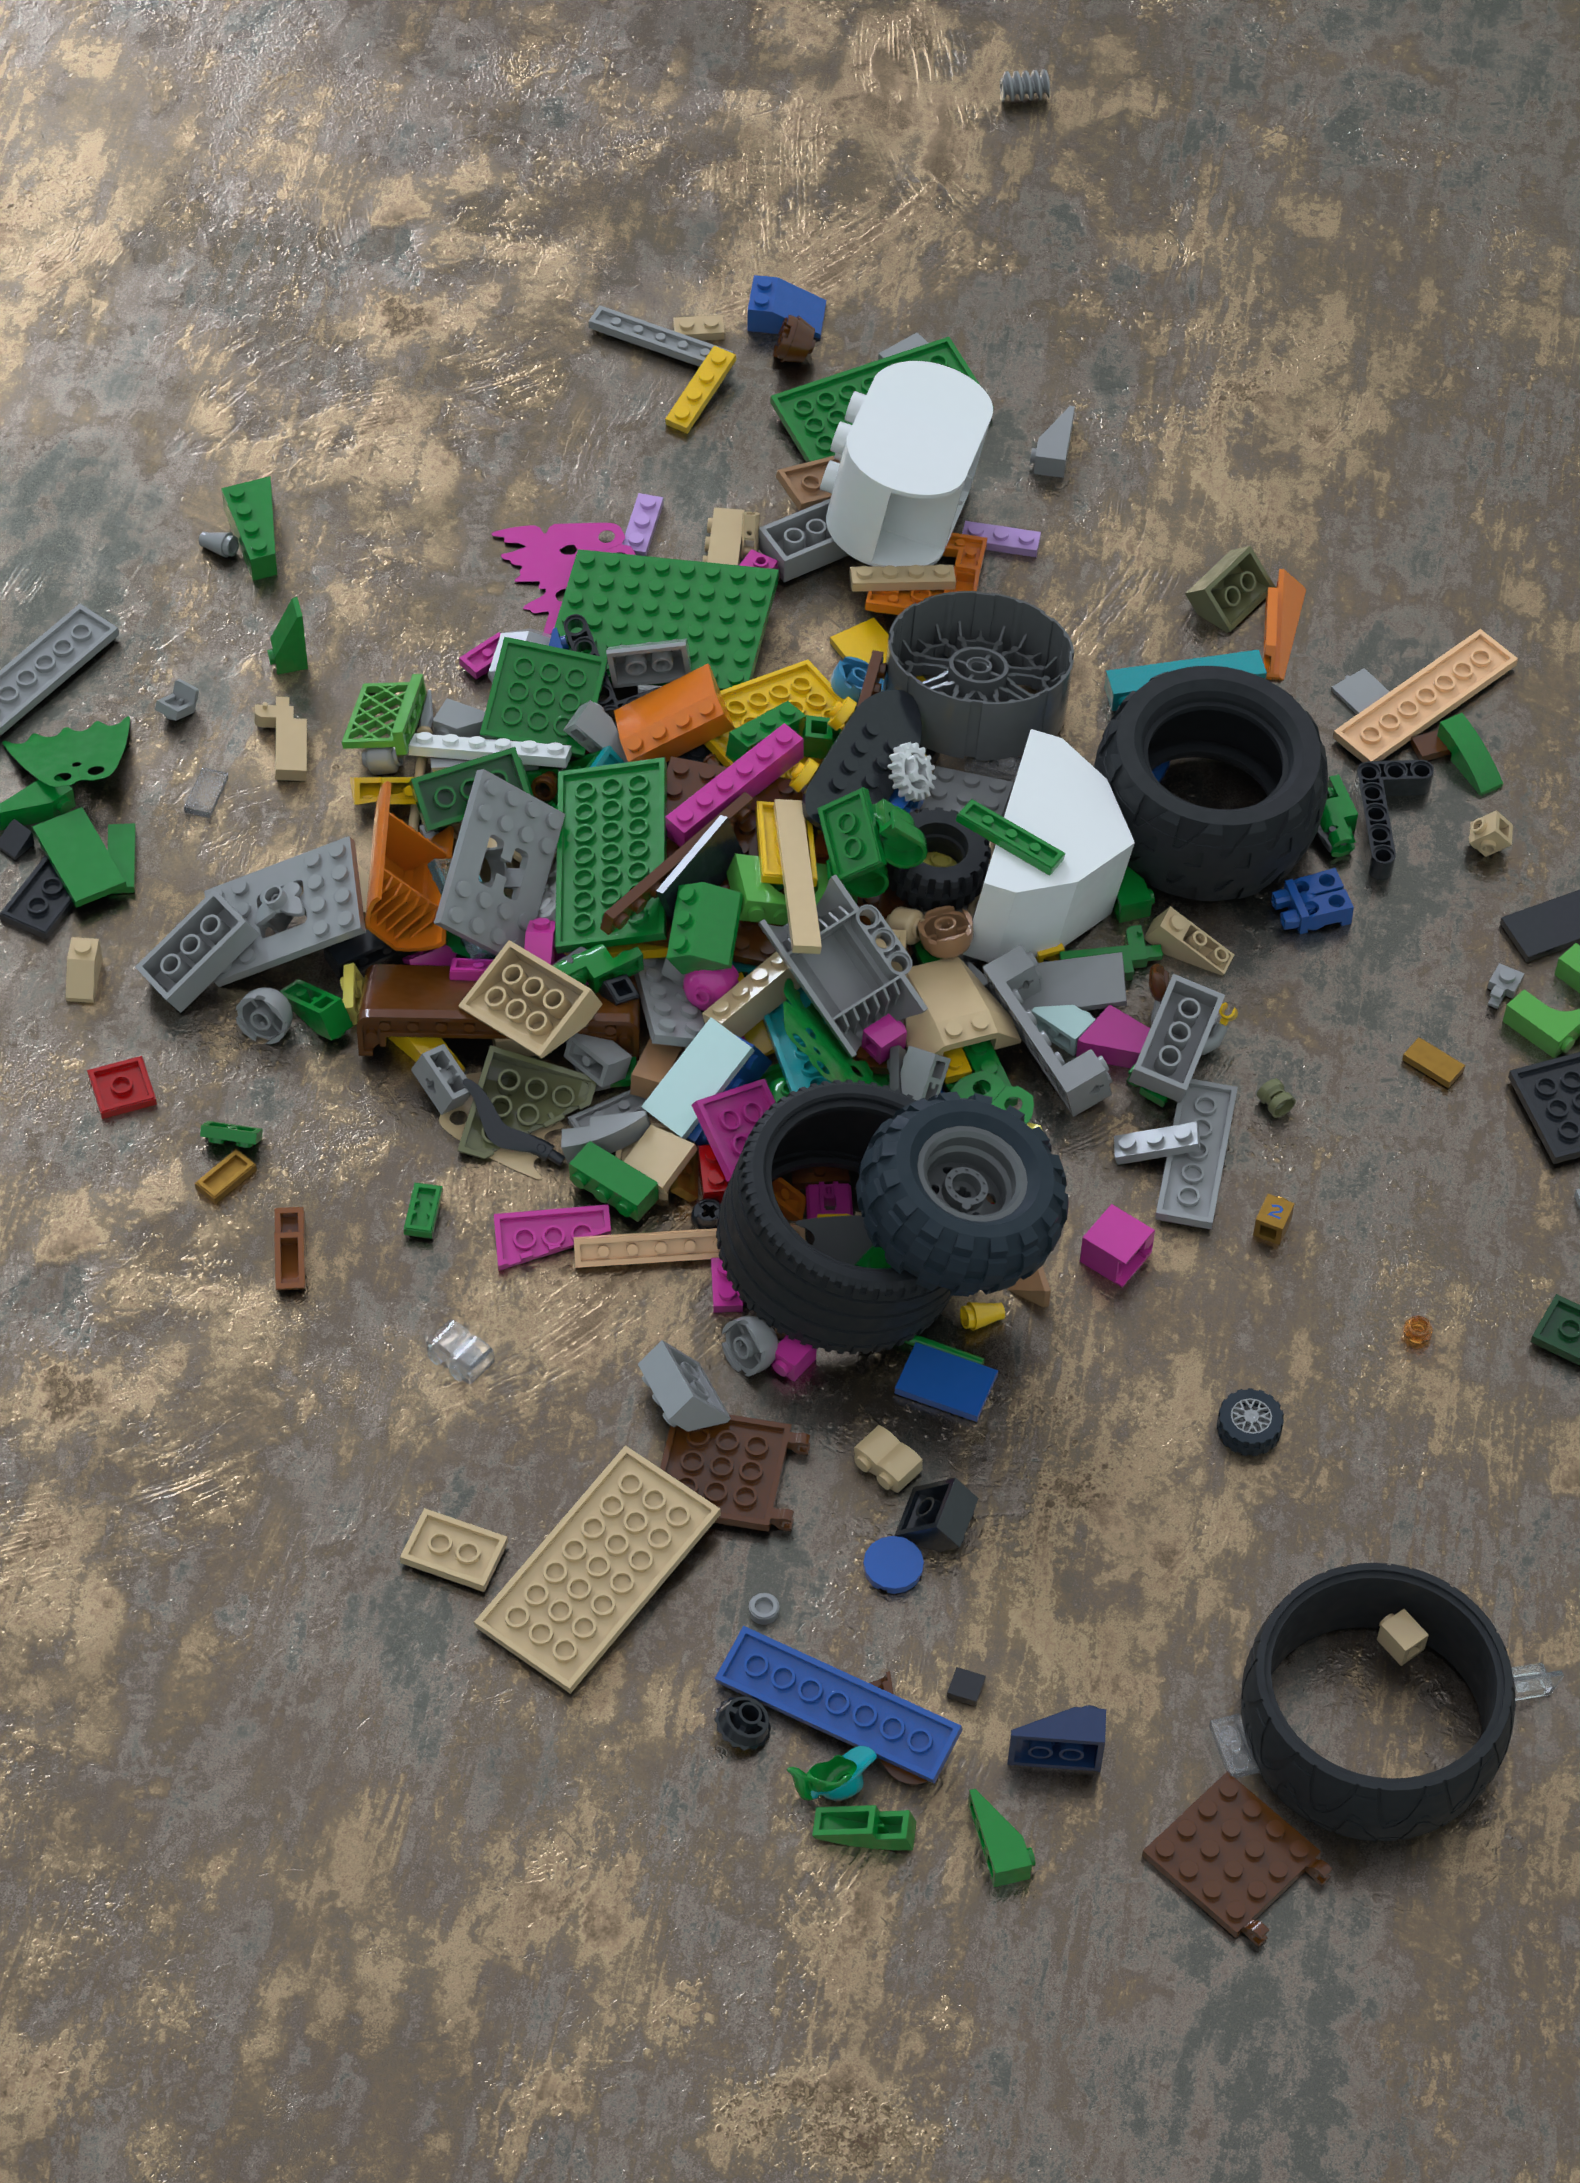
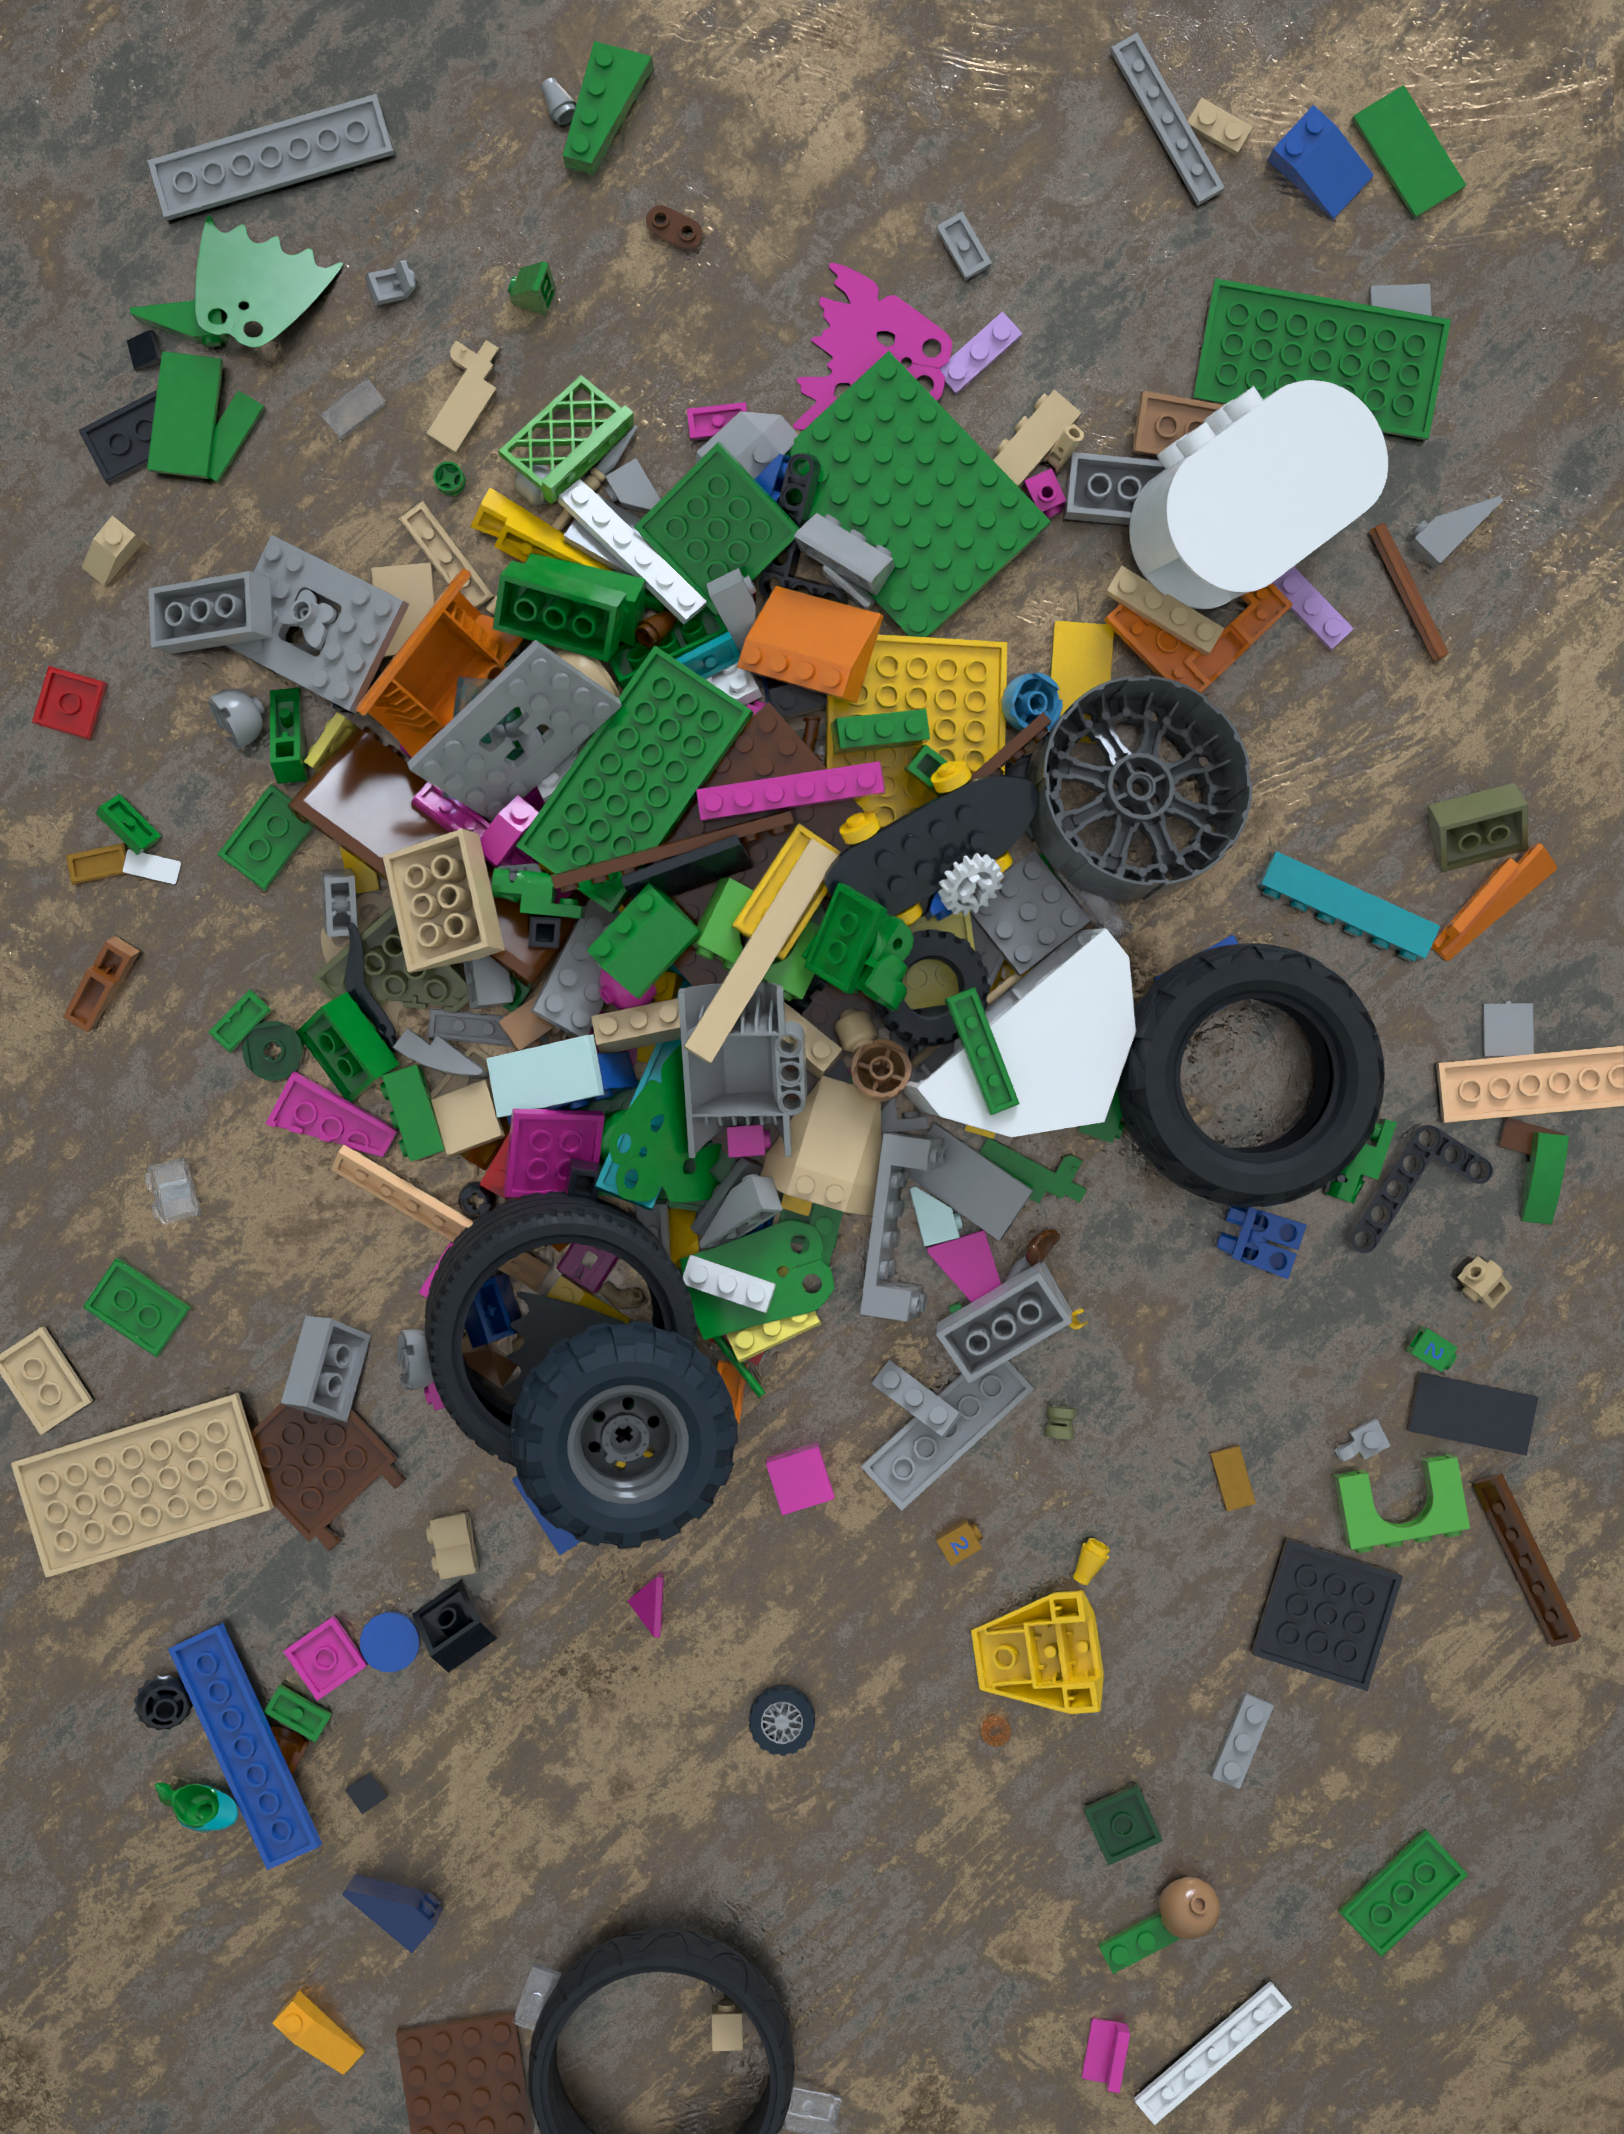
camera: 40 degrees right, 35 degrees up
yellow plate [665,346,736,434] -> none
light grey tile [749,1593,779,1625] -> none
reddish brown cone [773,314,816,363] -> none
green slope [812,1805,917,1850] -> none
green slope [968,1789,1036,1887] -> none
tan slope [1144,906,1234,976] -> none
none -> green tile [82,1257,192,1358]
none -> white sticker [123,849,181,884]
none -> green tile [217,784,313,891]
none -> dark green plate [242,1021,304,1081]
none -> green plate [264,1684,332,1742]
none -> light orange slope [272,1990,365,2075]
none -> dark pink plate [283,1615,368,1701]
none -> green slope [296,992,400,1102]
none -> tan tile [399,501,495,610]
none -> green wheel [433,461,466,497]
none -> dark pink slope [627,1572,664,1638]
none -> reddish brown plate [646,205,703,252]
none -> light grey plate [936,211,992,281]
none -> yellow wedge [971,1590,1104,1714]
none -> yellow cone [1073,1538,1110,1586]
none -> green tile [1352,85,1467,219]
none -> dark orange axle [1370,523,1449,661]
none -> green brick [1405,1326,1458,1373]

